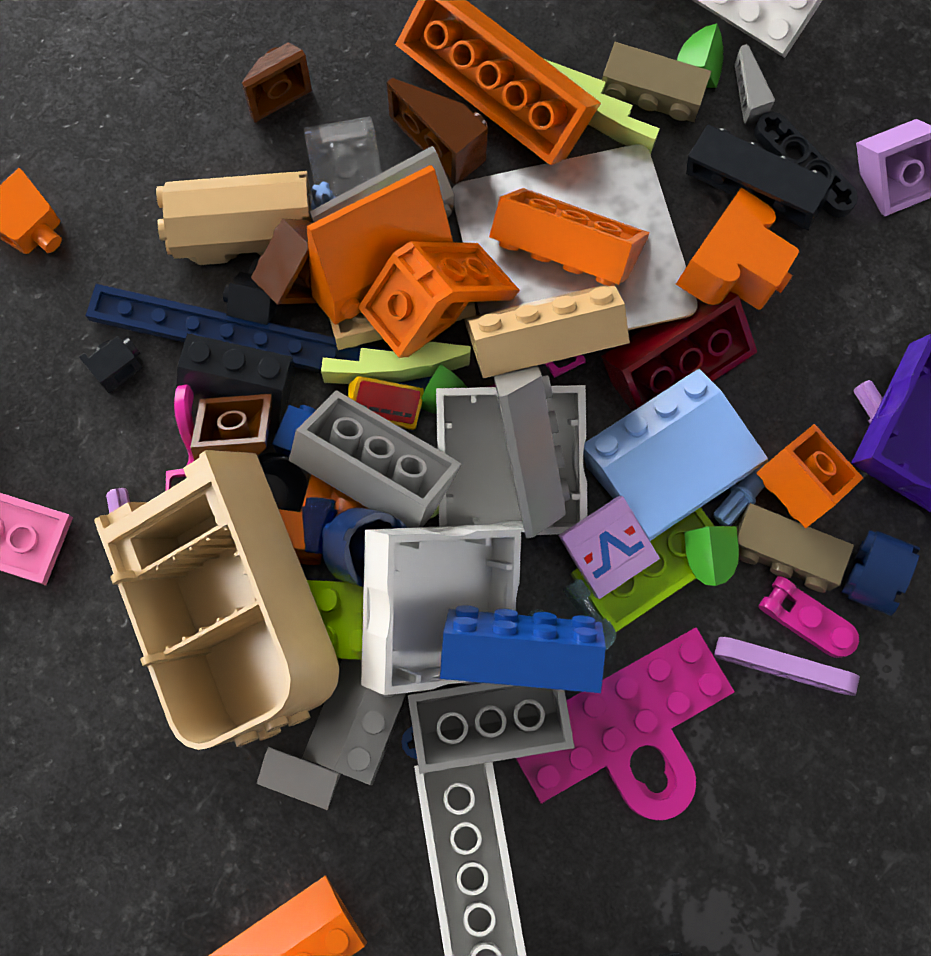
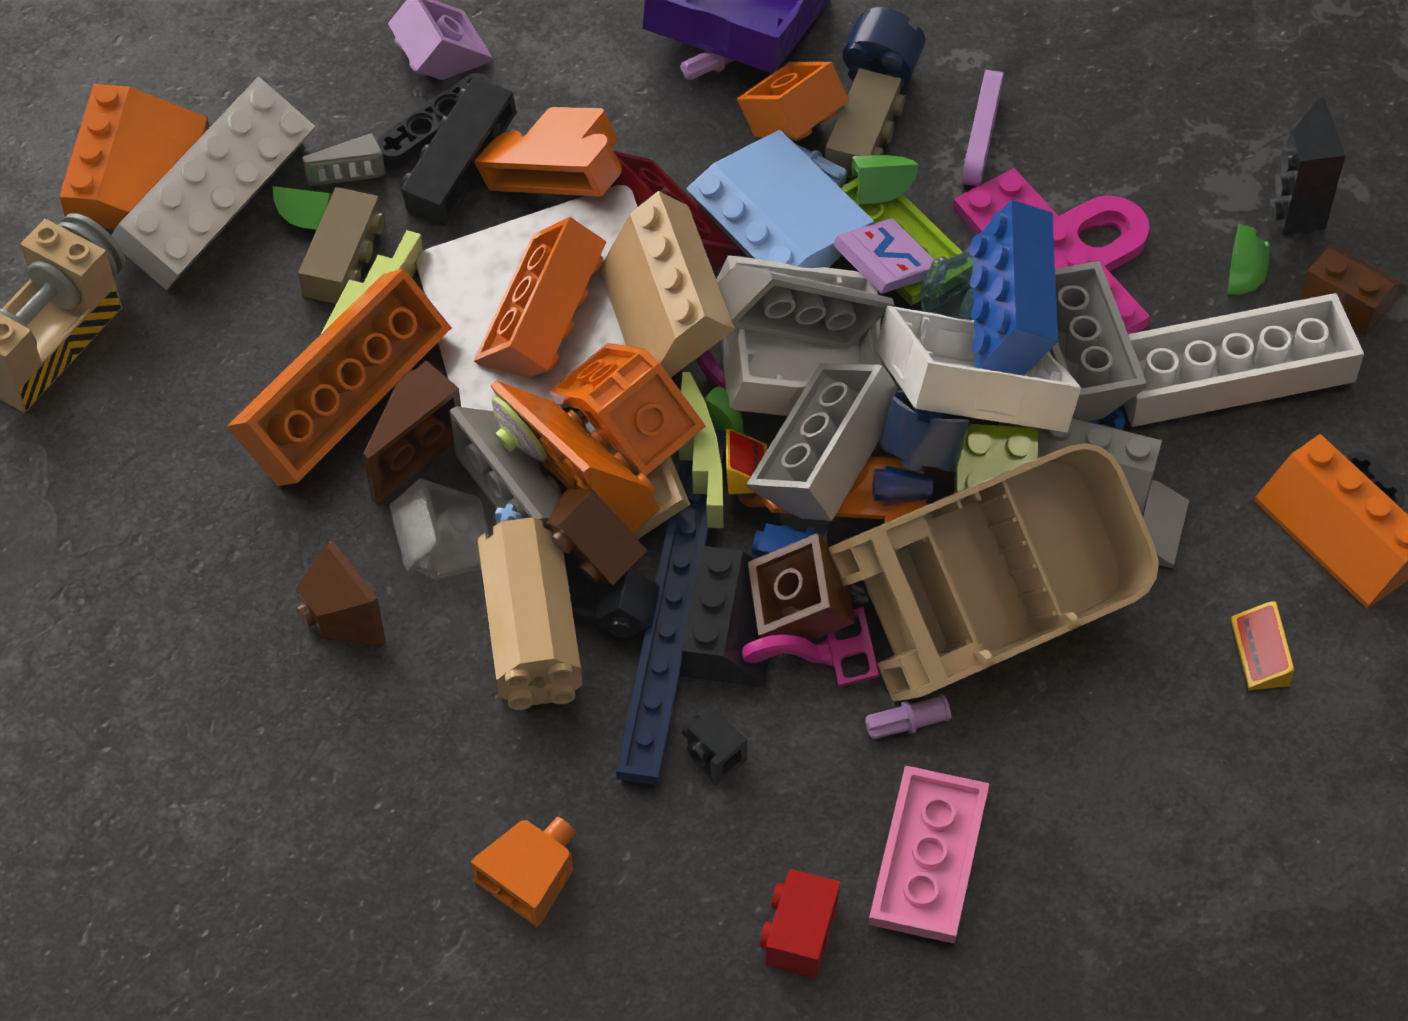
camera: 90 degrees left, 20 degrees down
dark pink plate [758,576,859,658] -> none
none -> bright green brick [1227,224,1271,294]
none -> slope [1230,601,1294,690]

